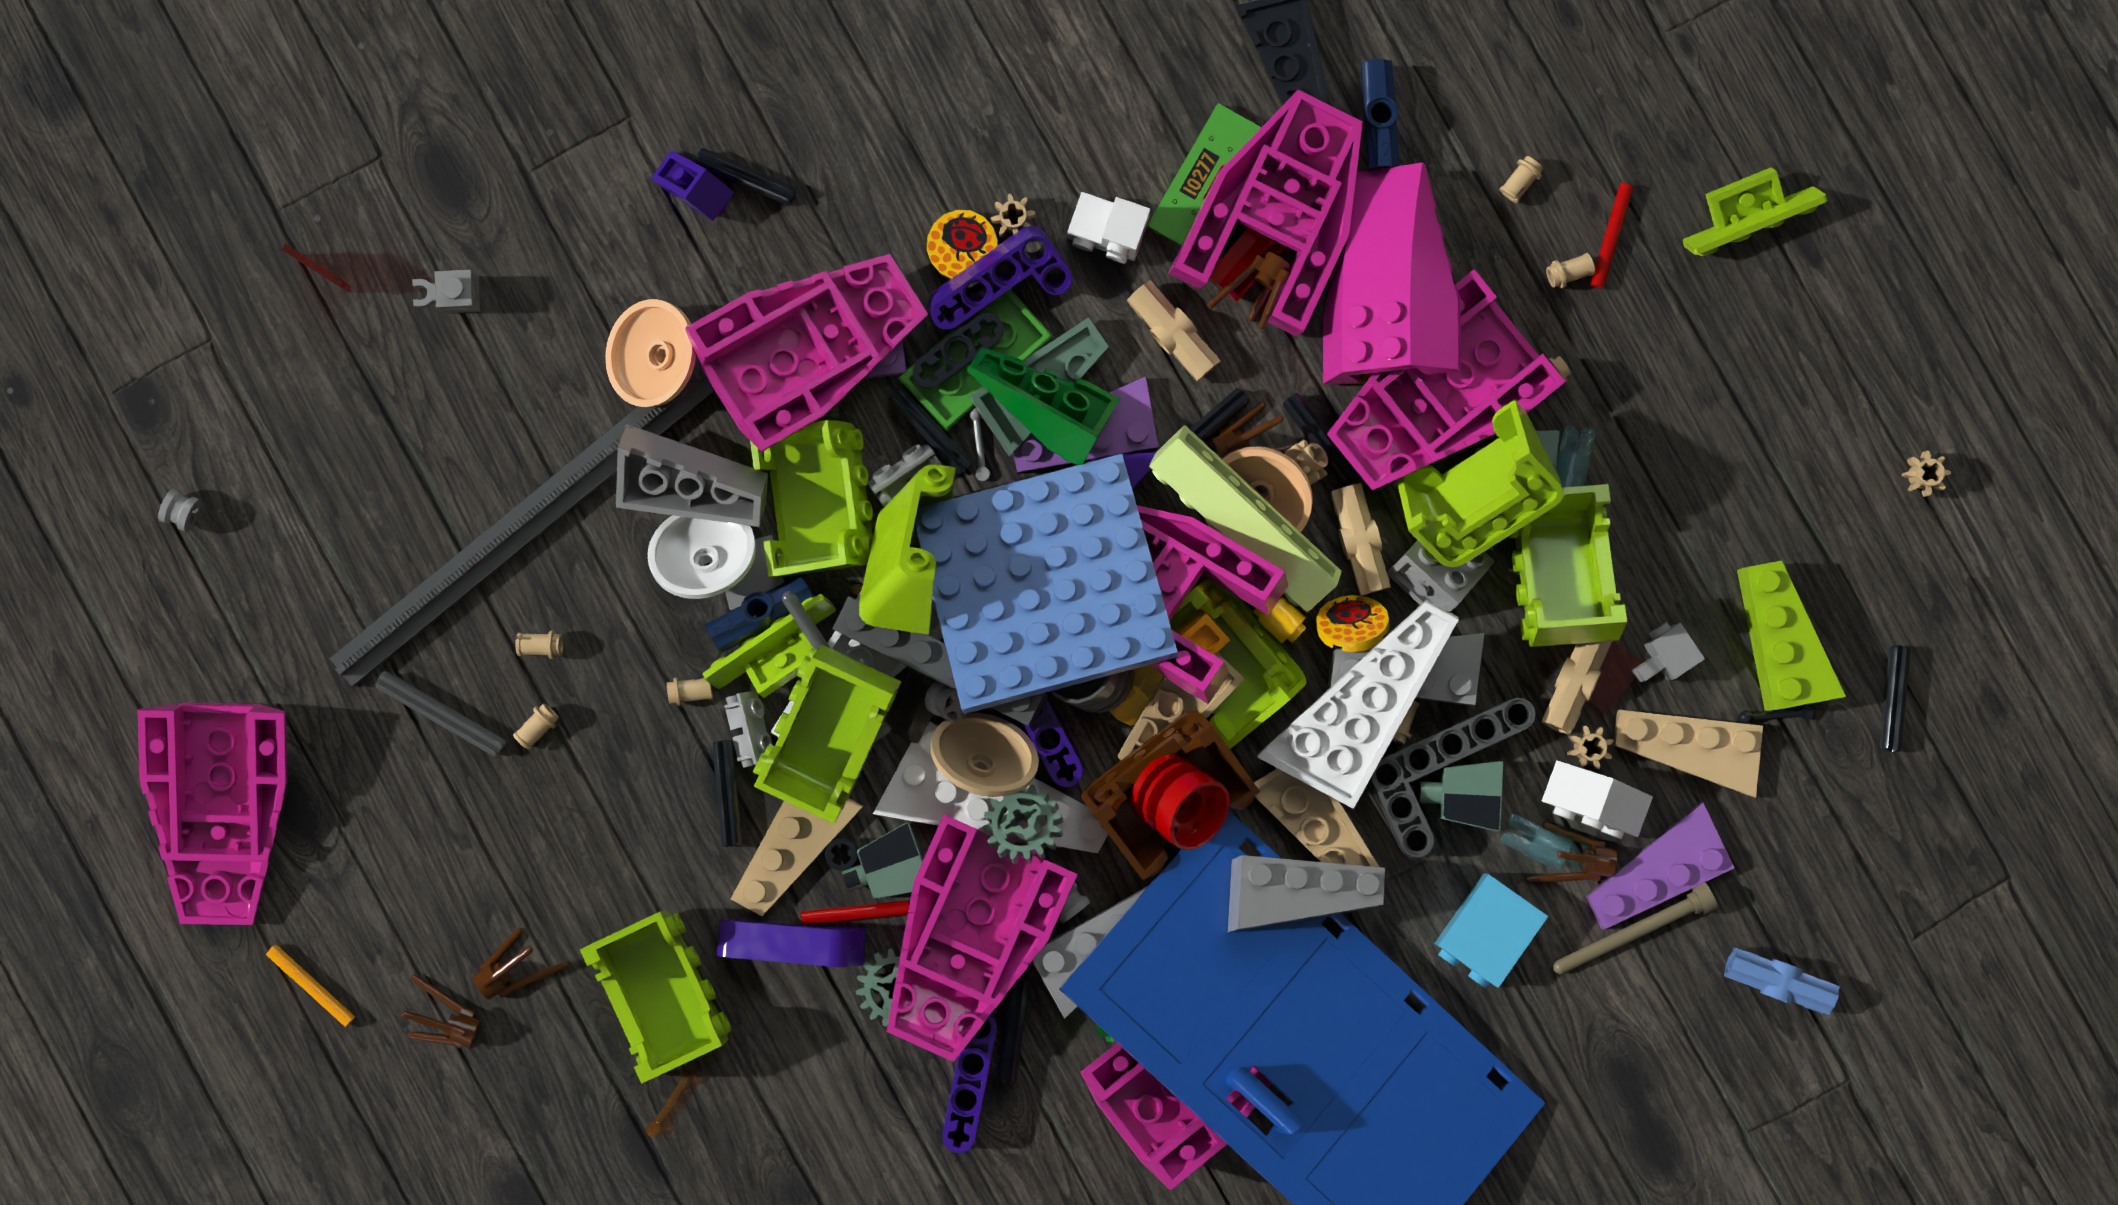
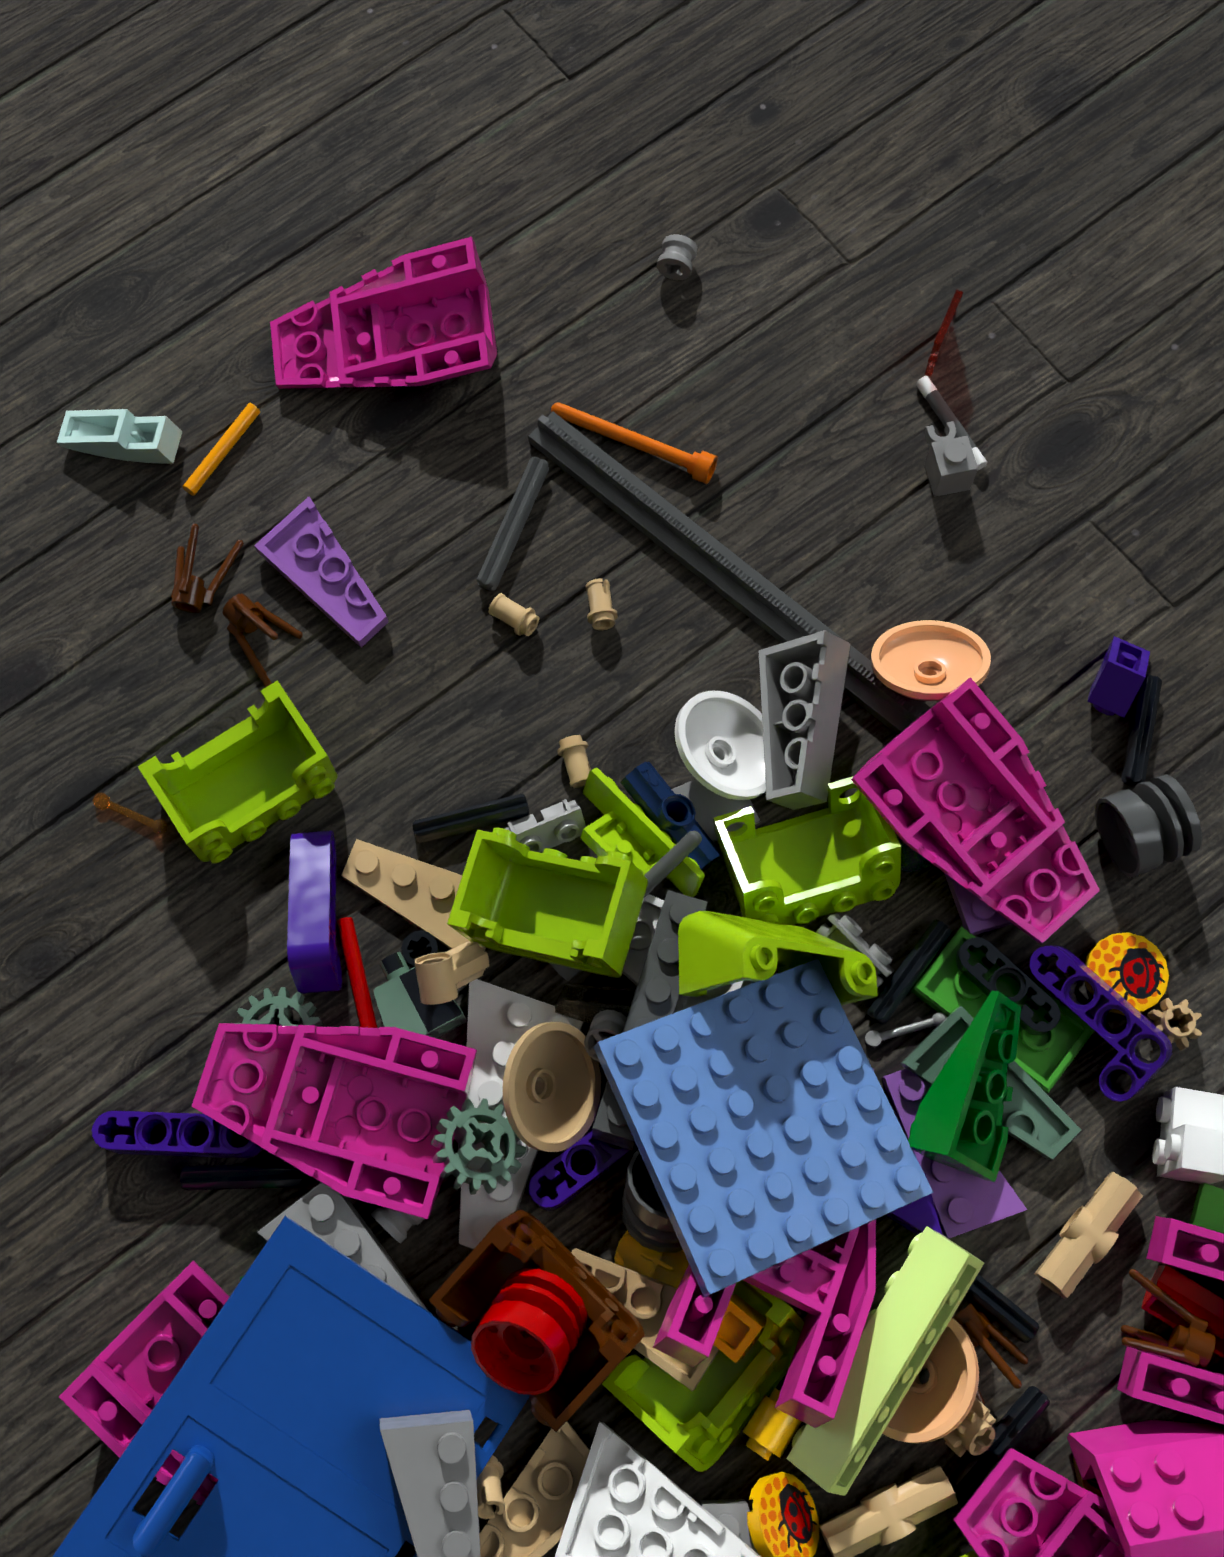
camera: 80 degrees right, 15 degrees down
none -> light aqua slope [57,409,182,464]
none -> medium lavender wing [254,497,388,648]
none -> tan piece [414,942,489,1005]
none -> tan pin [477,1455,505,1519]
none -> orange piece [551,402,718,484]
none -> dark grey bar [916,376,988,471]
none -> dark grey wheel [1095,774,1202,877]

